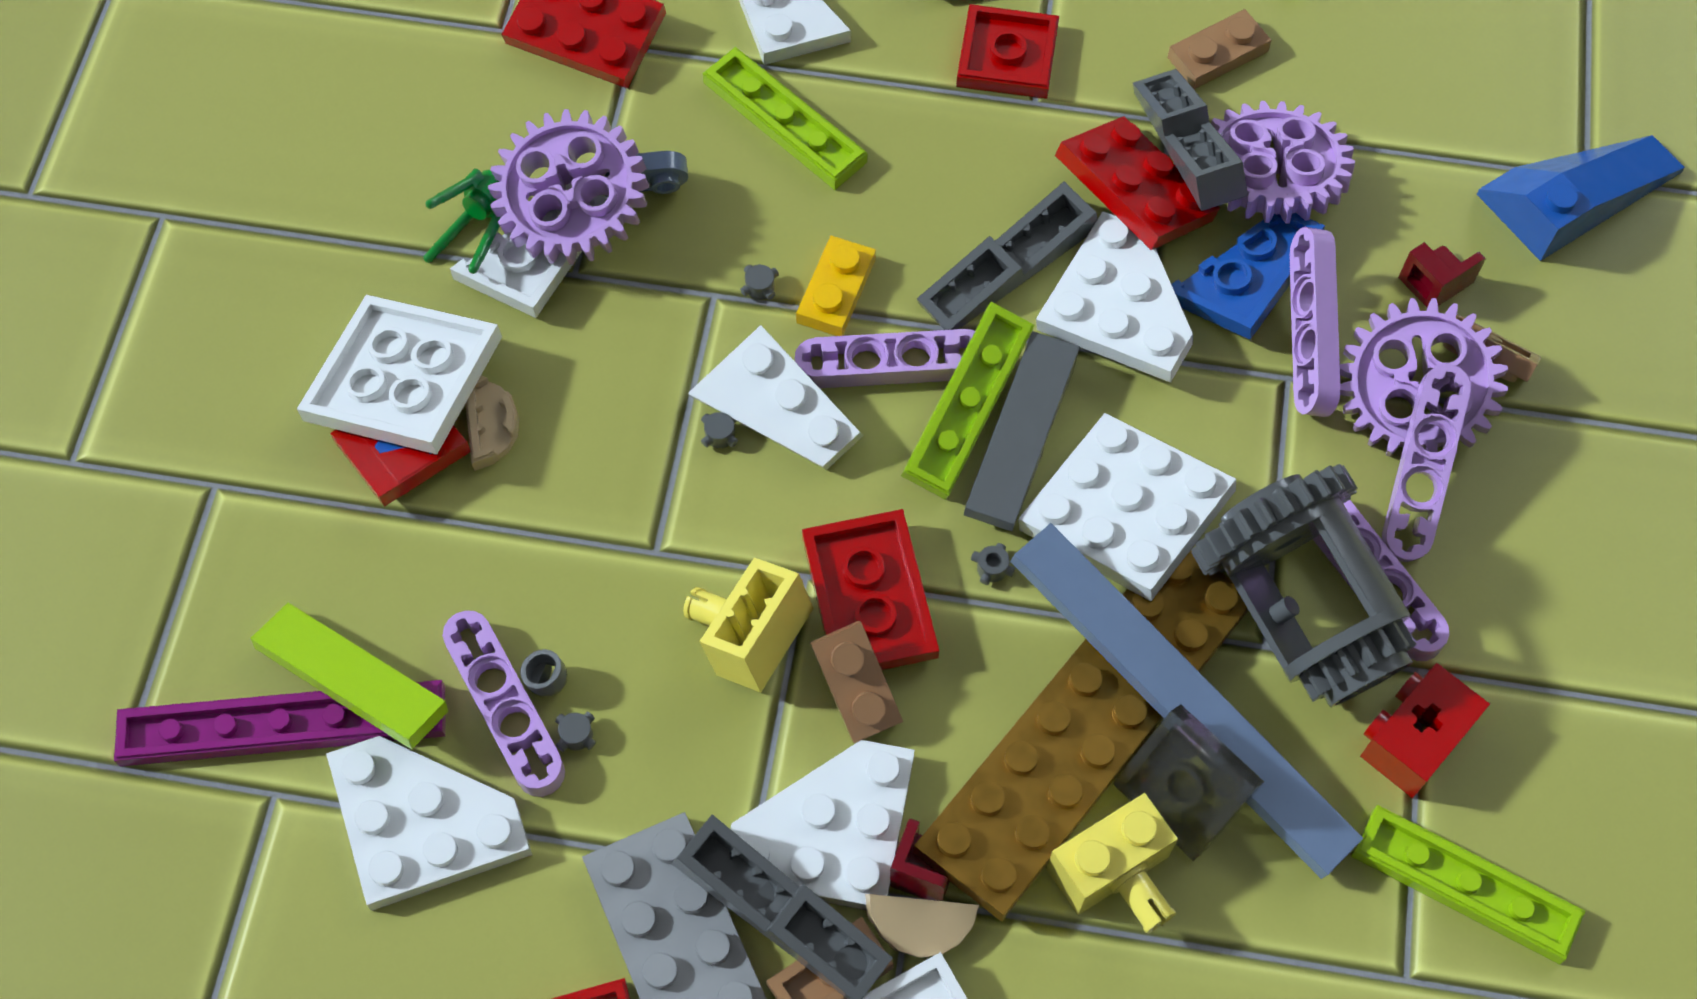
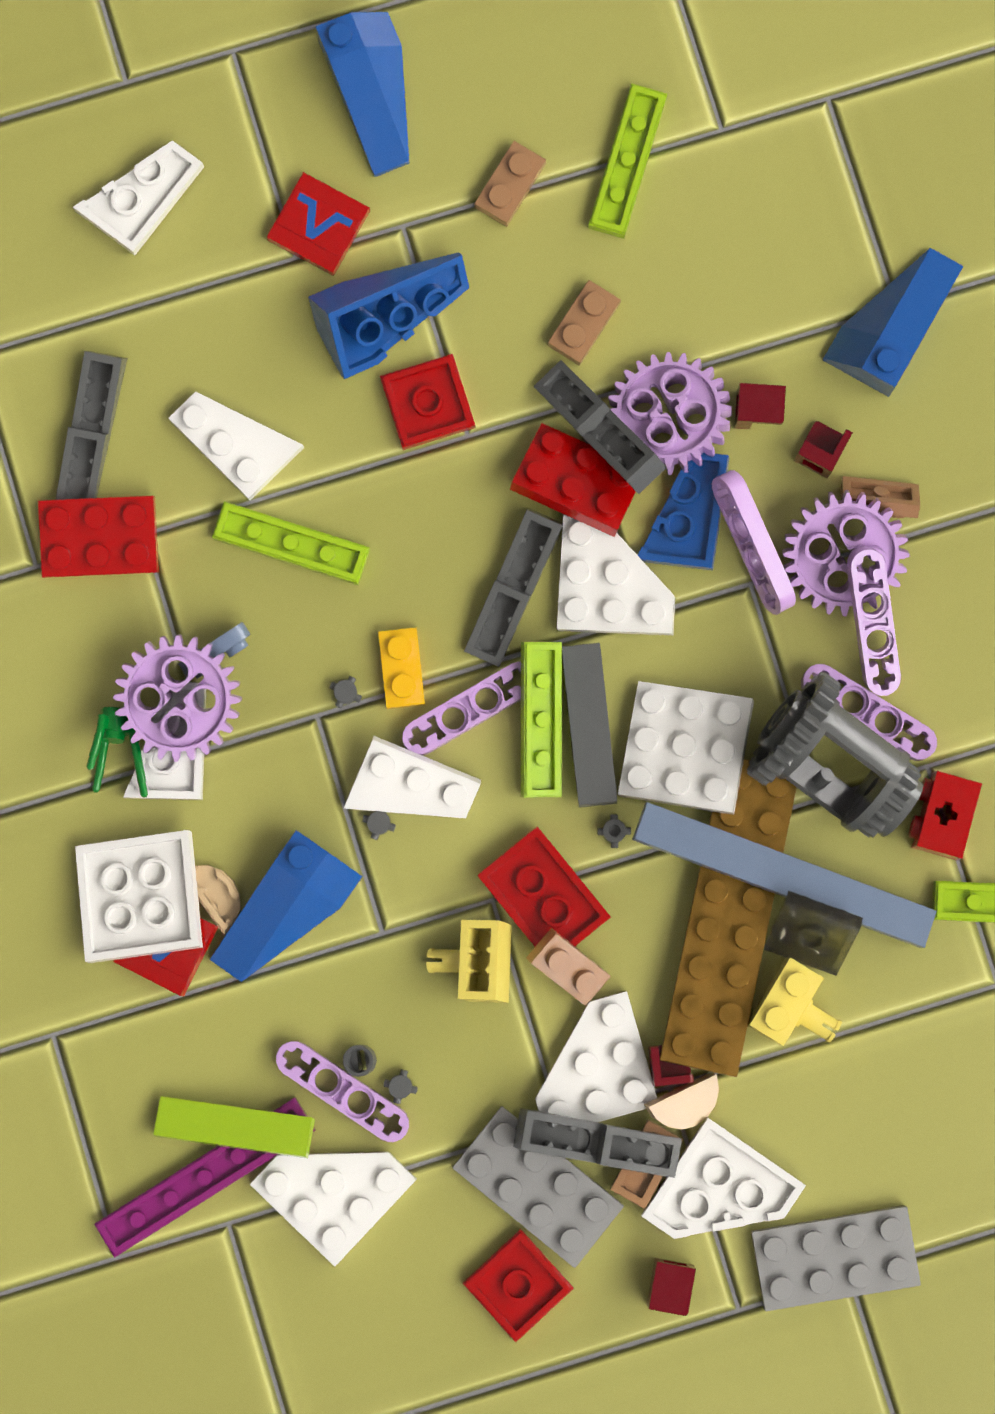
camera: 25 degrees left, 20 degrees up
none -> blue wedge [210,830,363,982]
none -> dark red panel [734,383,786,429]

